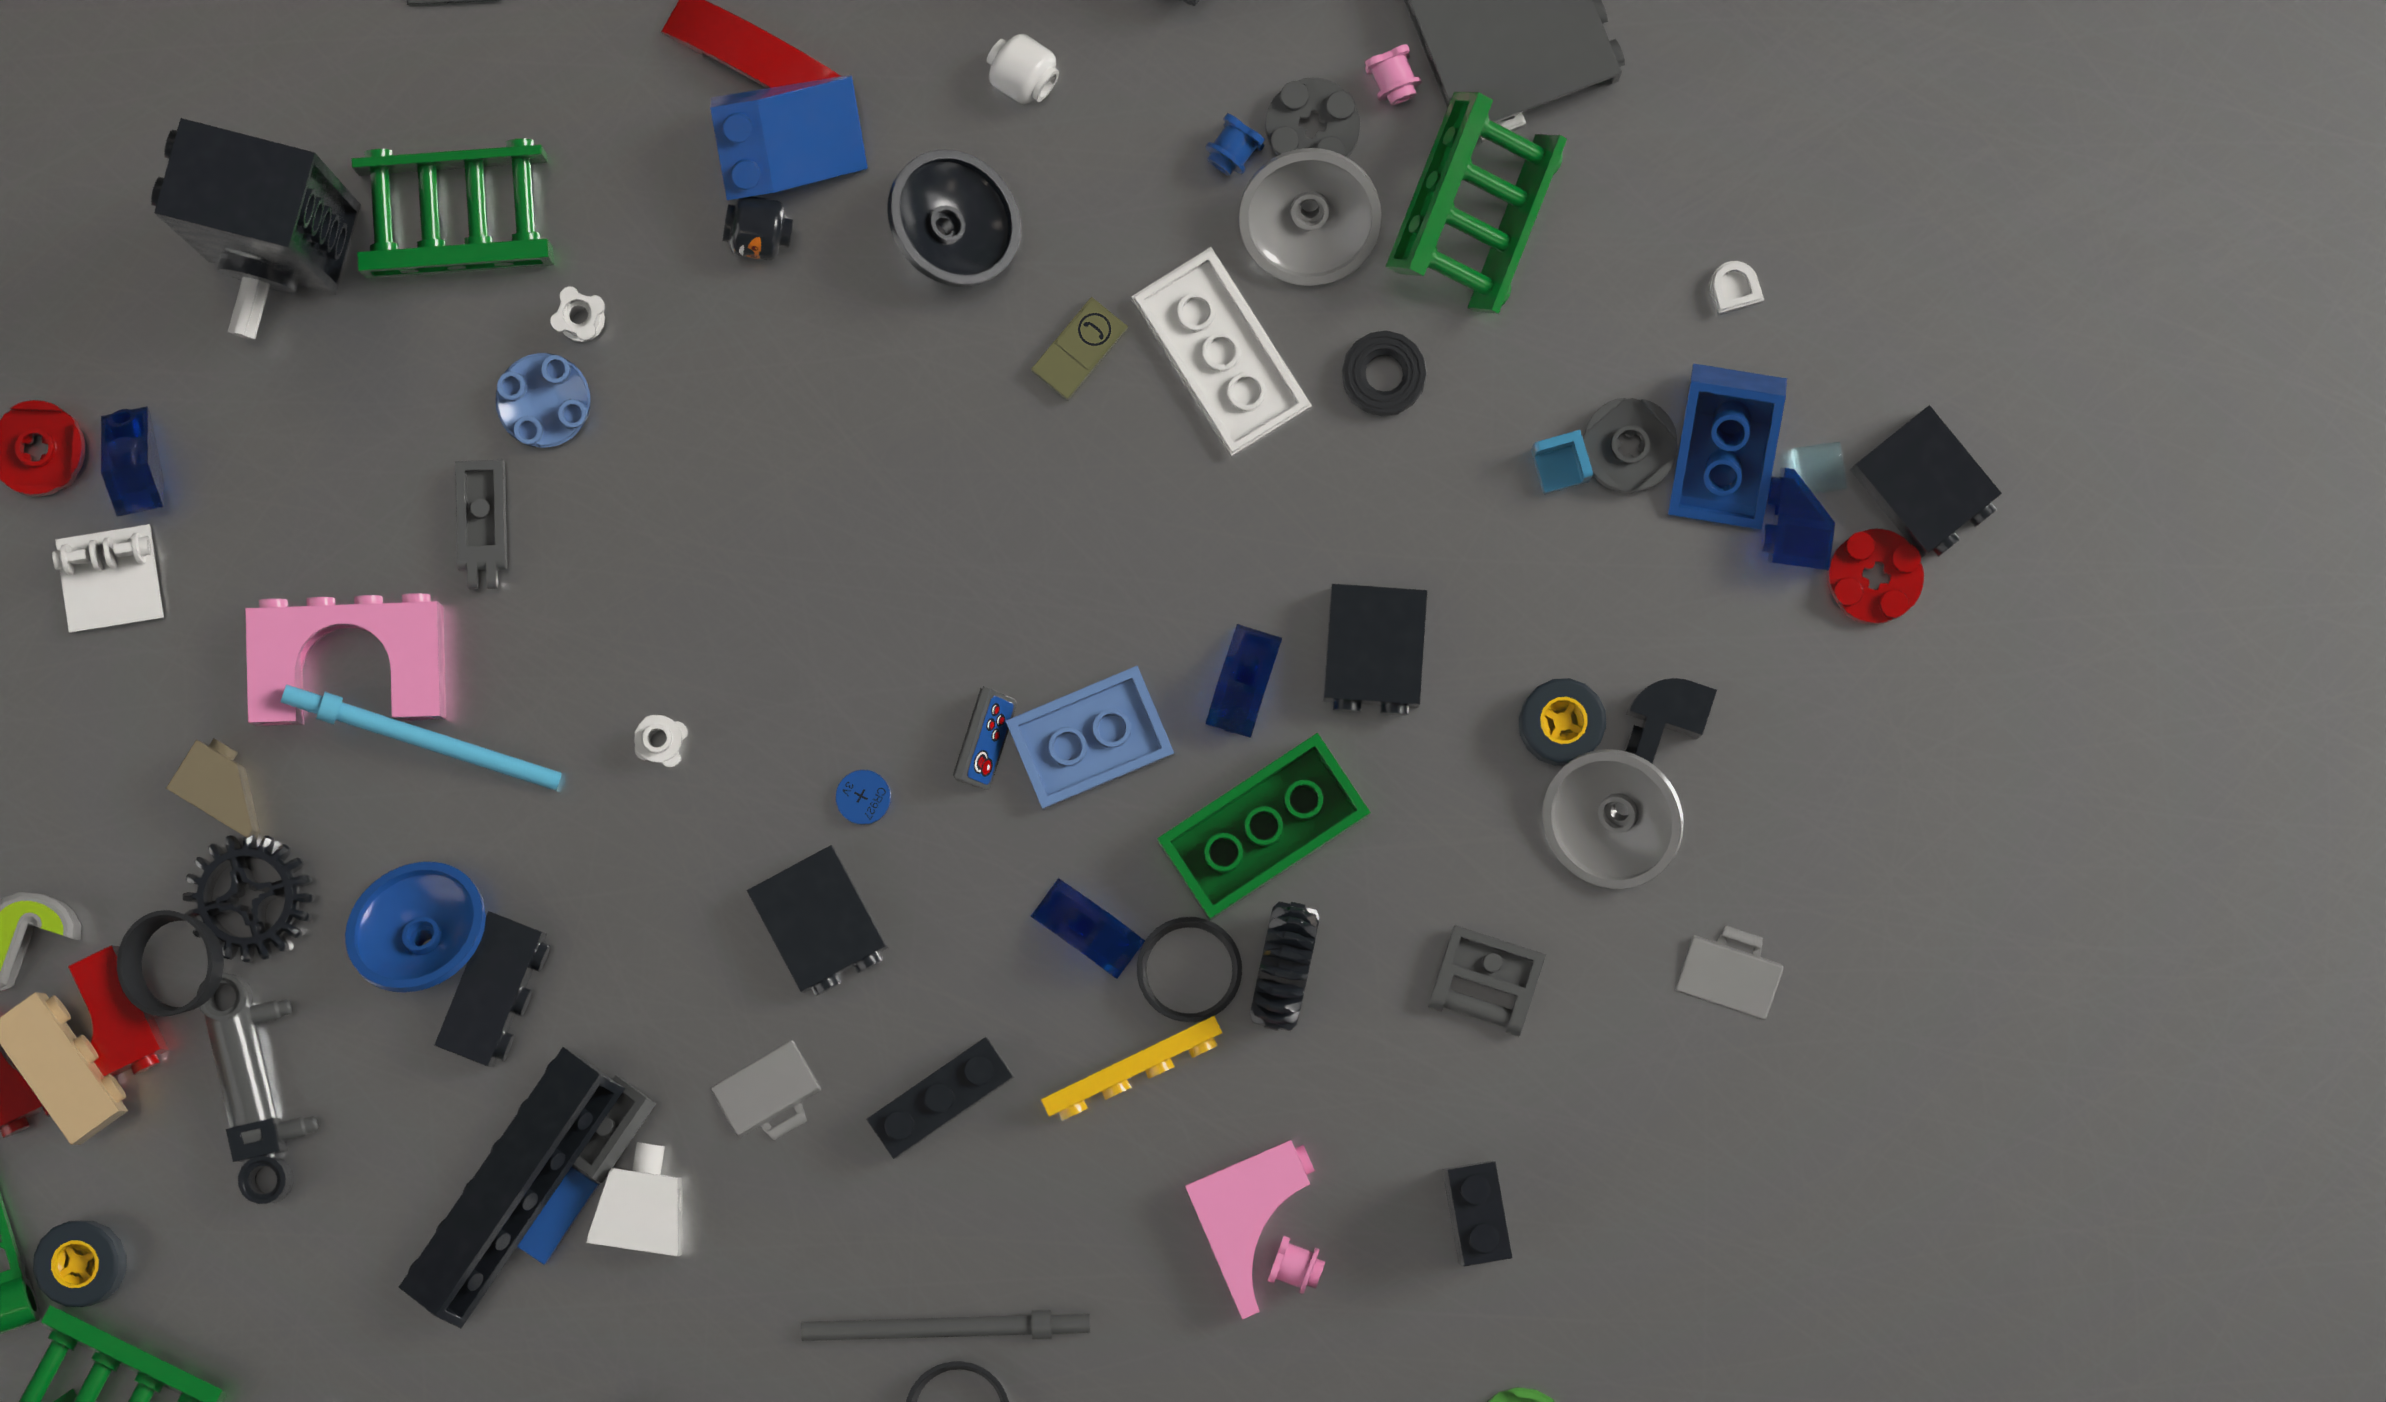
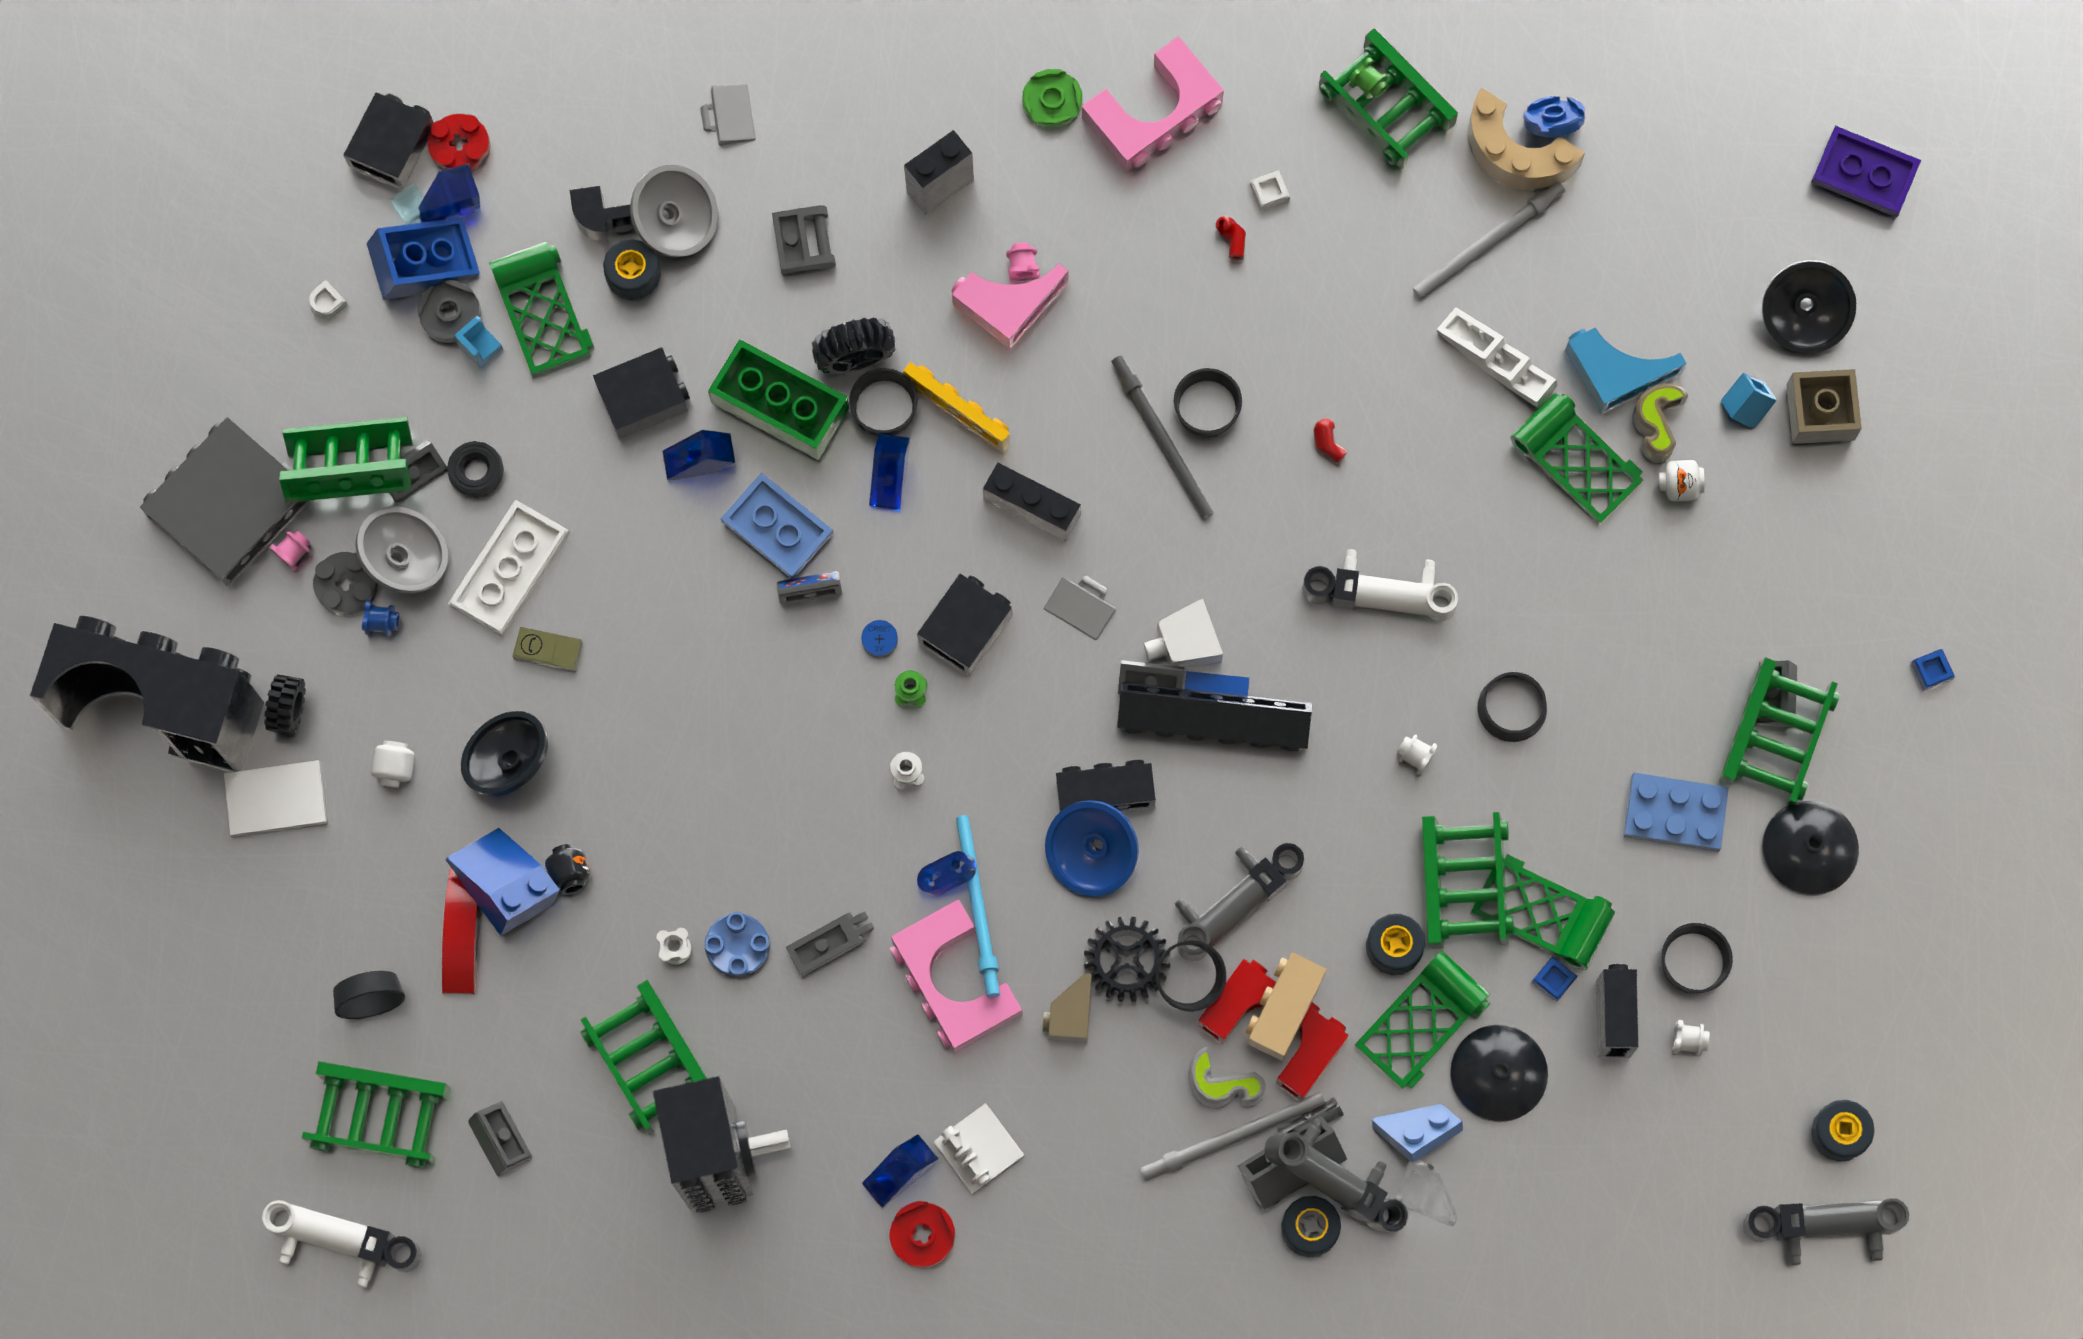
camera: 115 degrees left, 10 degrees down
none -> dark grey slope [389,440,447,502]
none -> green piece [489,241,594,376]
none -> bright green brick [894,670,927,708]
none -> clear blue beam [917,851,977,896]

